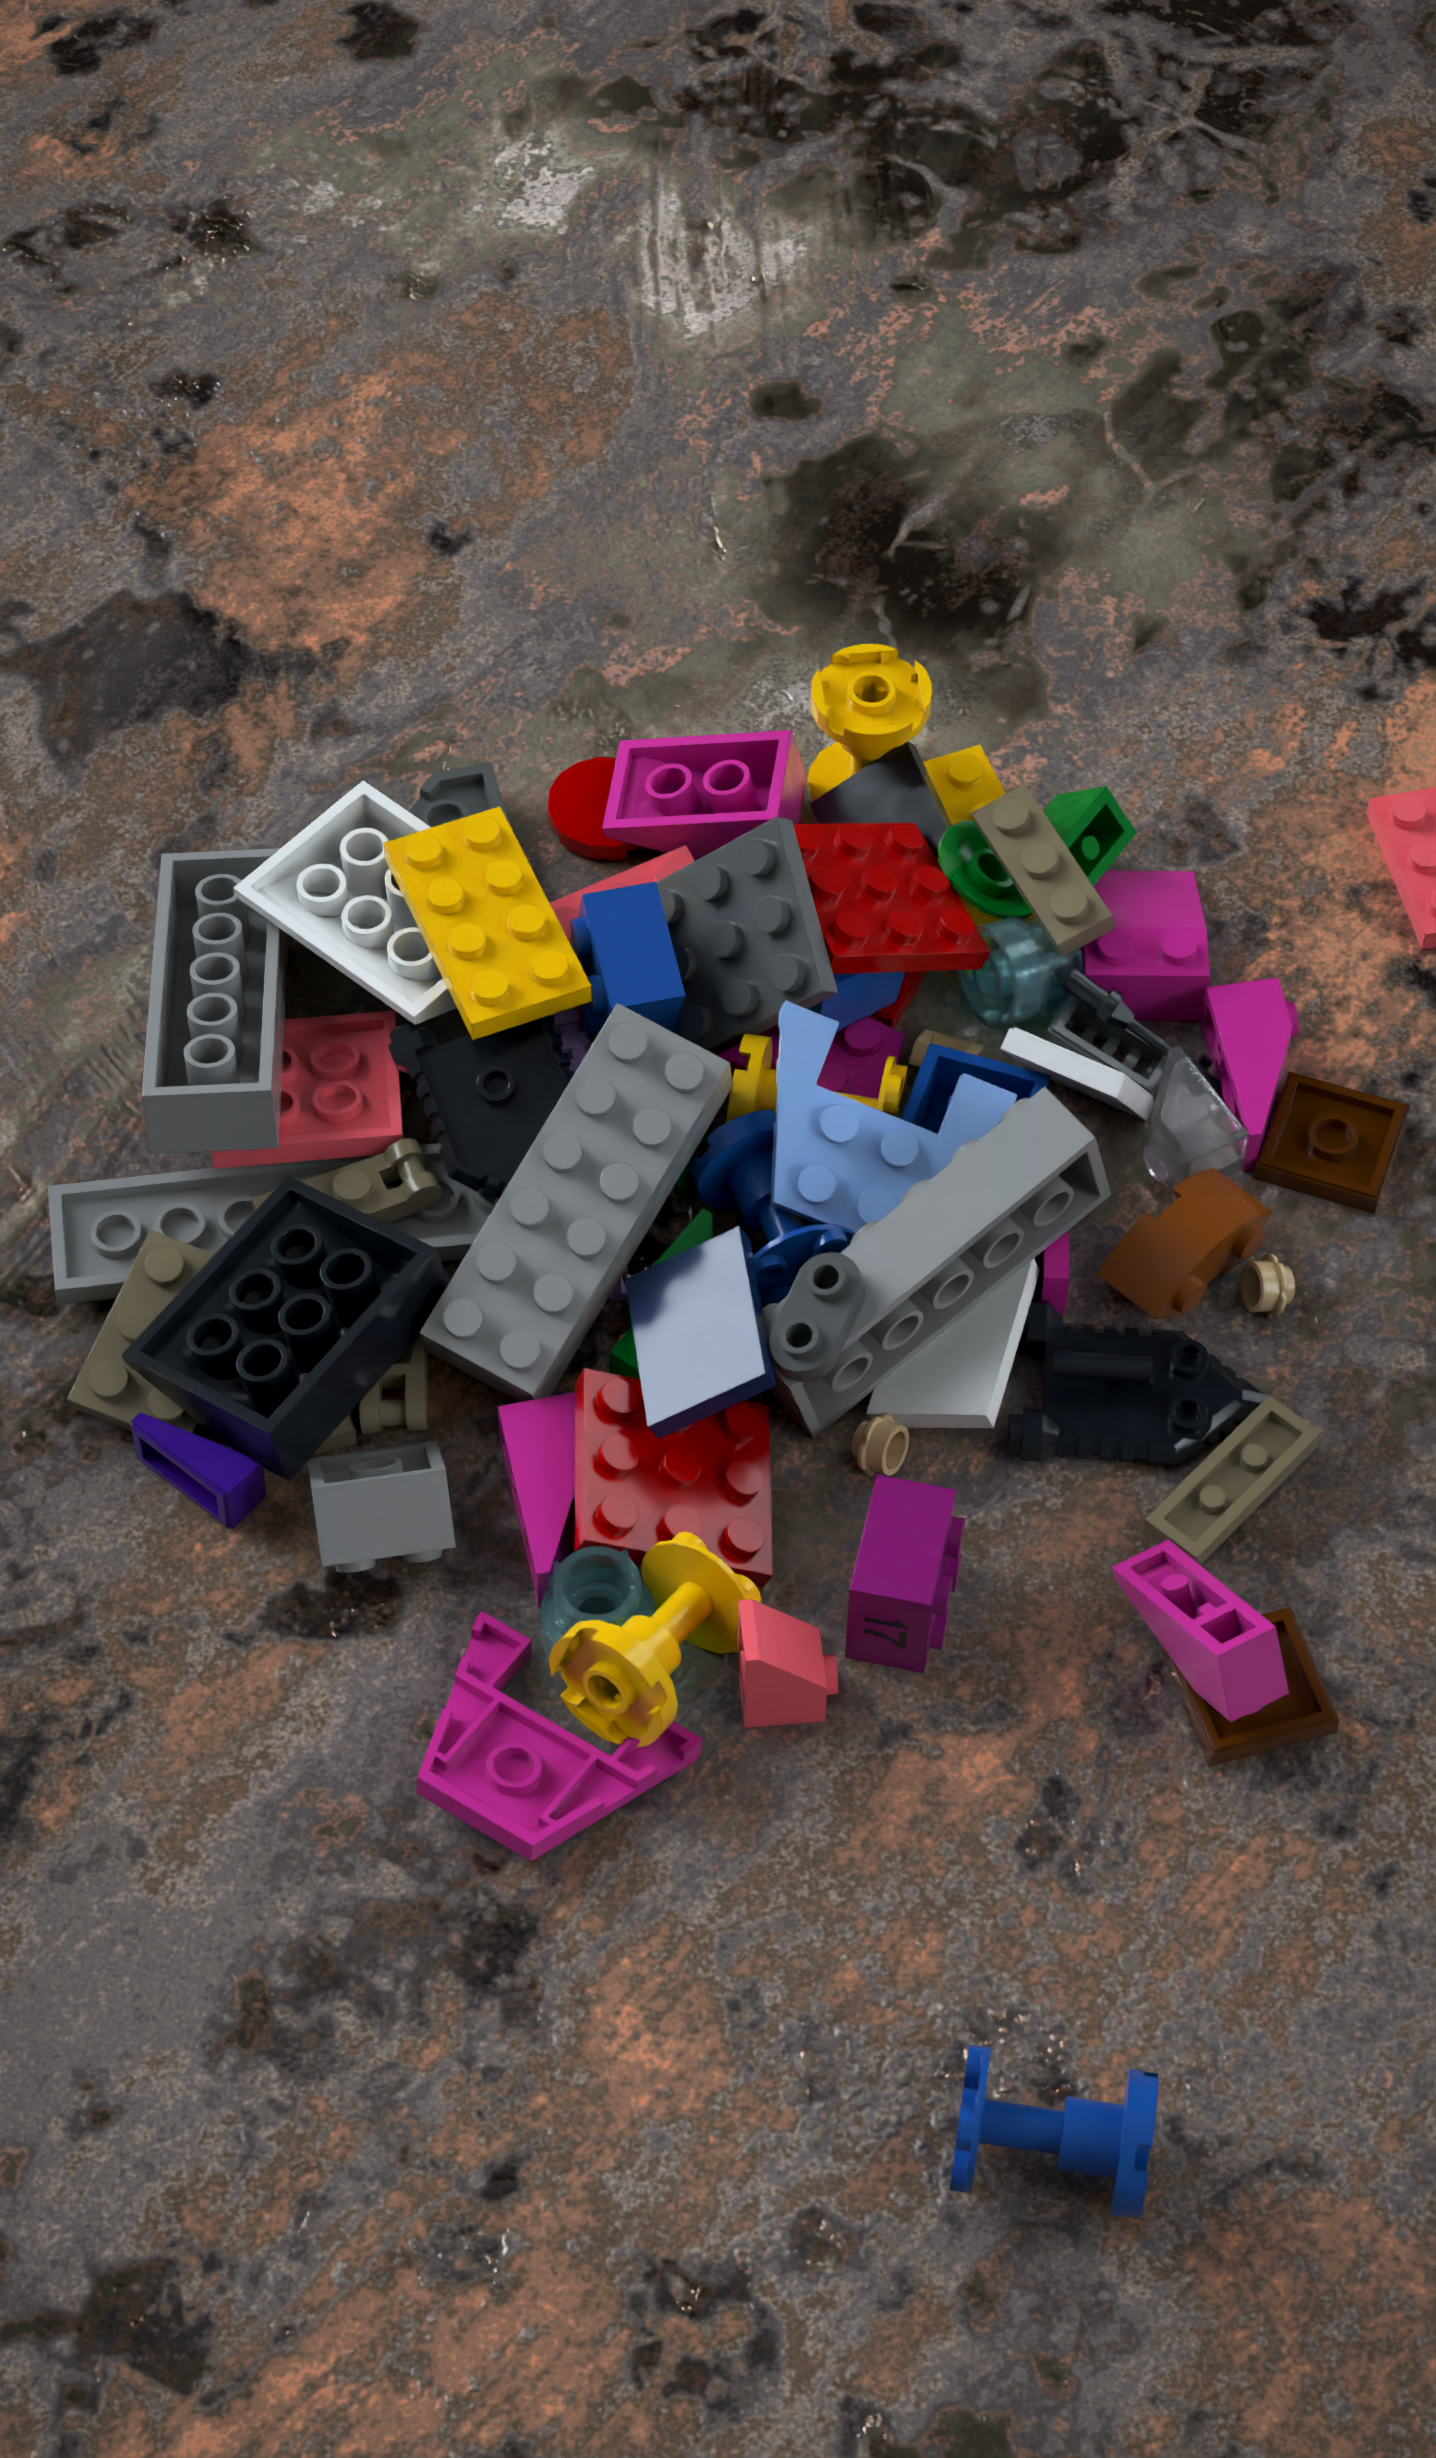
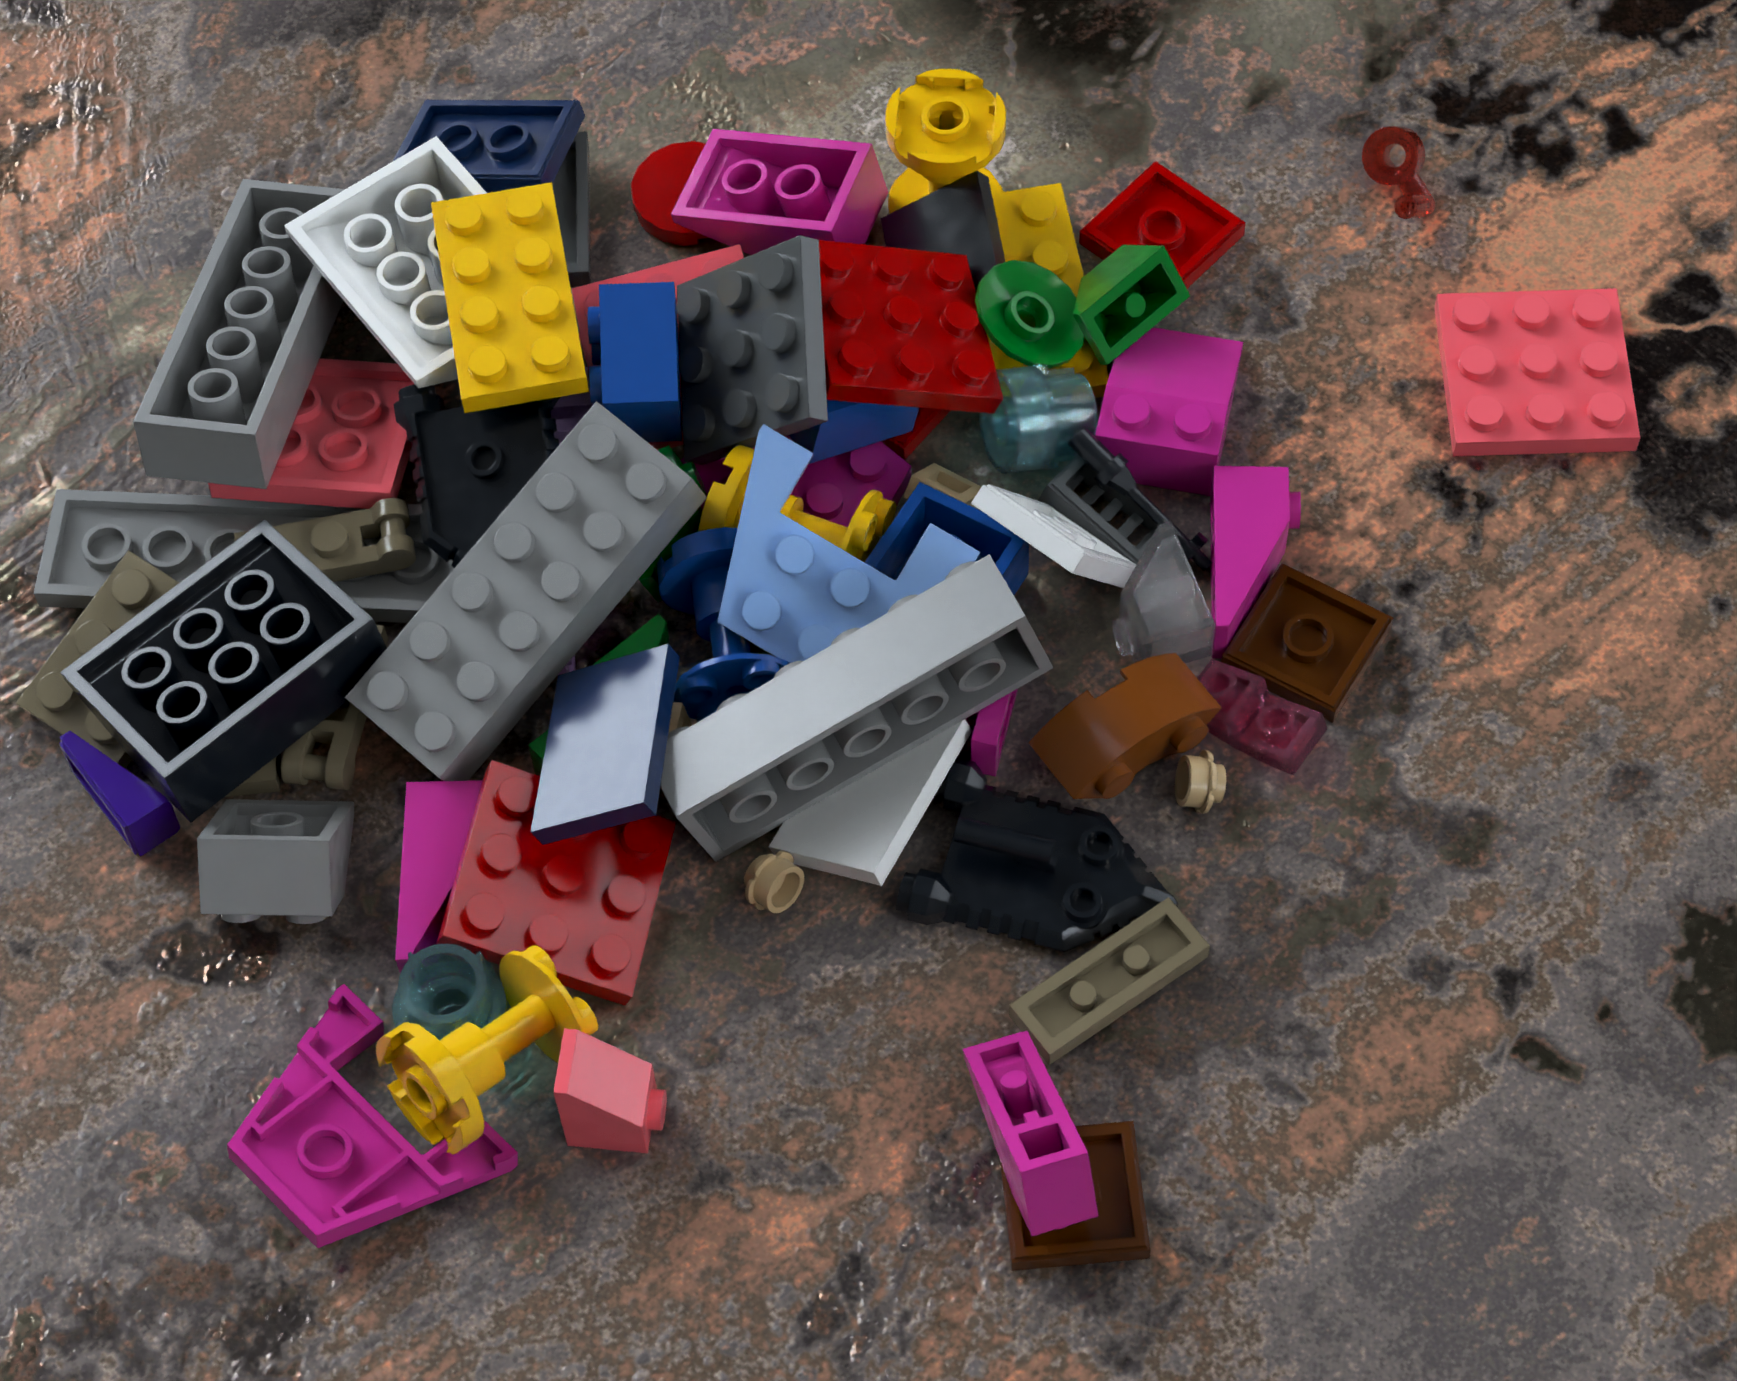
camera: 15 degrees right, 5 degrees up
dark grey plate [769,1252,866,1382] -> none
magenta brick [845,1474,966,1673] -> none
dark tan plate [972,784,1116,957] -> none
none -> dark blue tile [392,100,585,193]
none -> red tile [1079,161,1246,289]
none -> clear pink slope [1197,659,1327,775]
none -> clear red plate [1362,126,1435,219]

